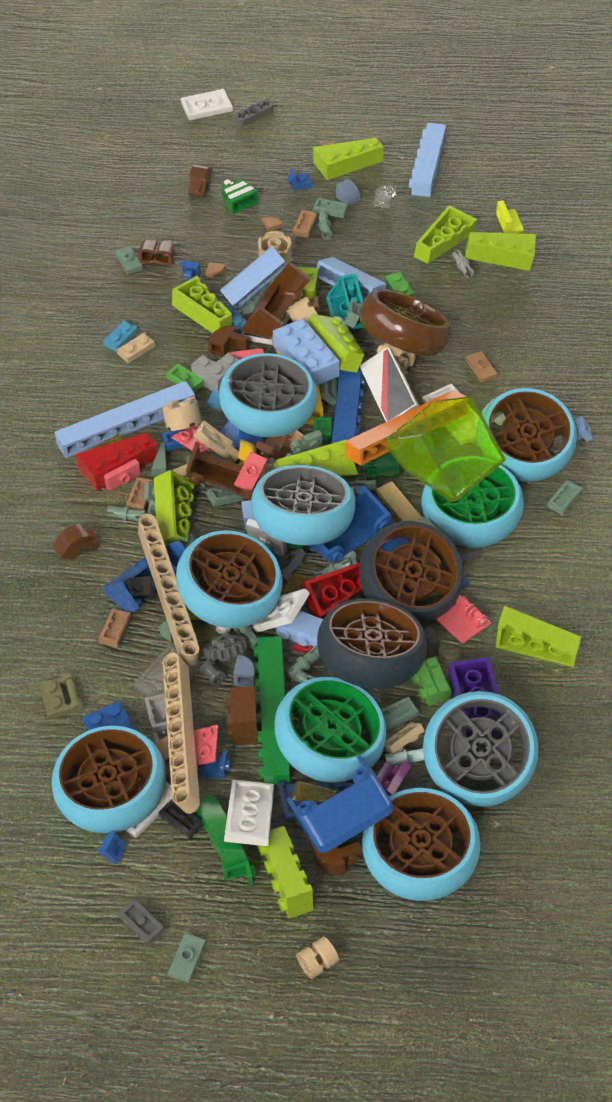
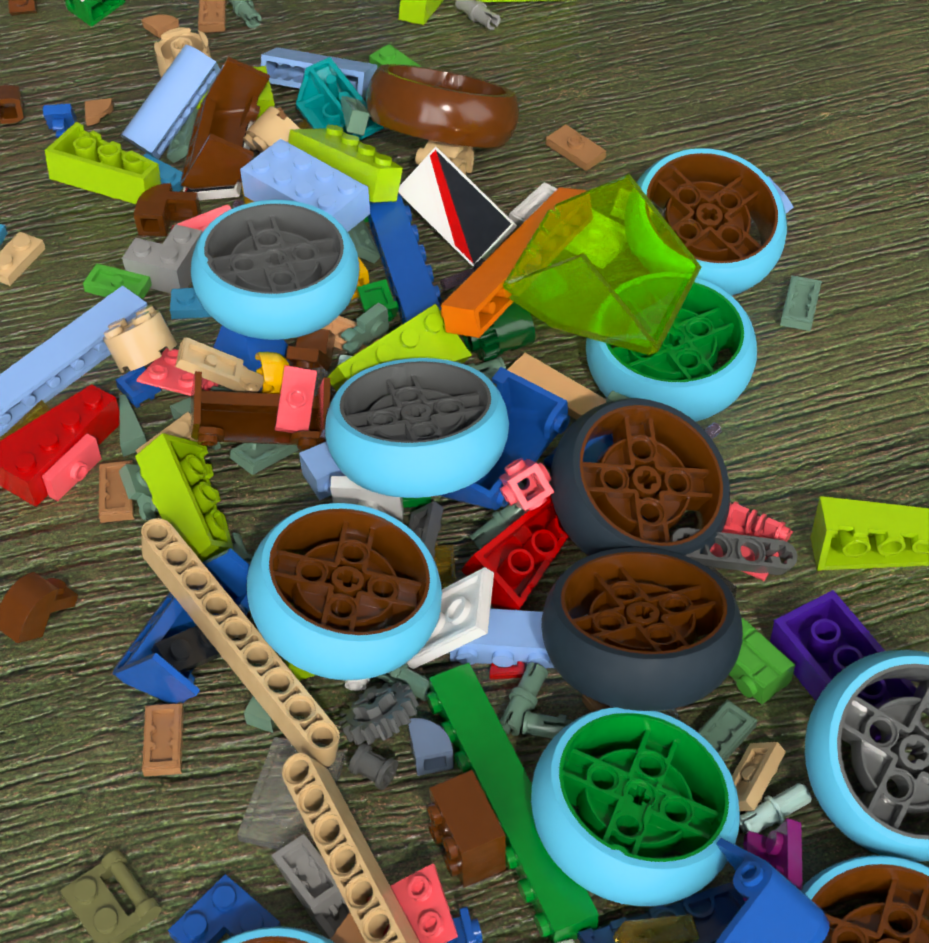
camera: 20 degrees left, 0 degrees up
sand green pin [107,505,146,521] -> none
none -> coral brick [499,458,554,511]
none -> dark grey beam [669,528,797,575]

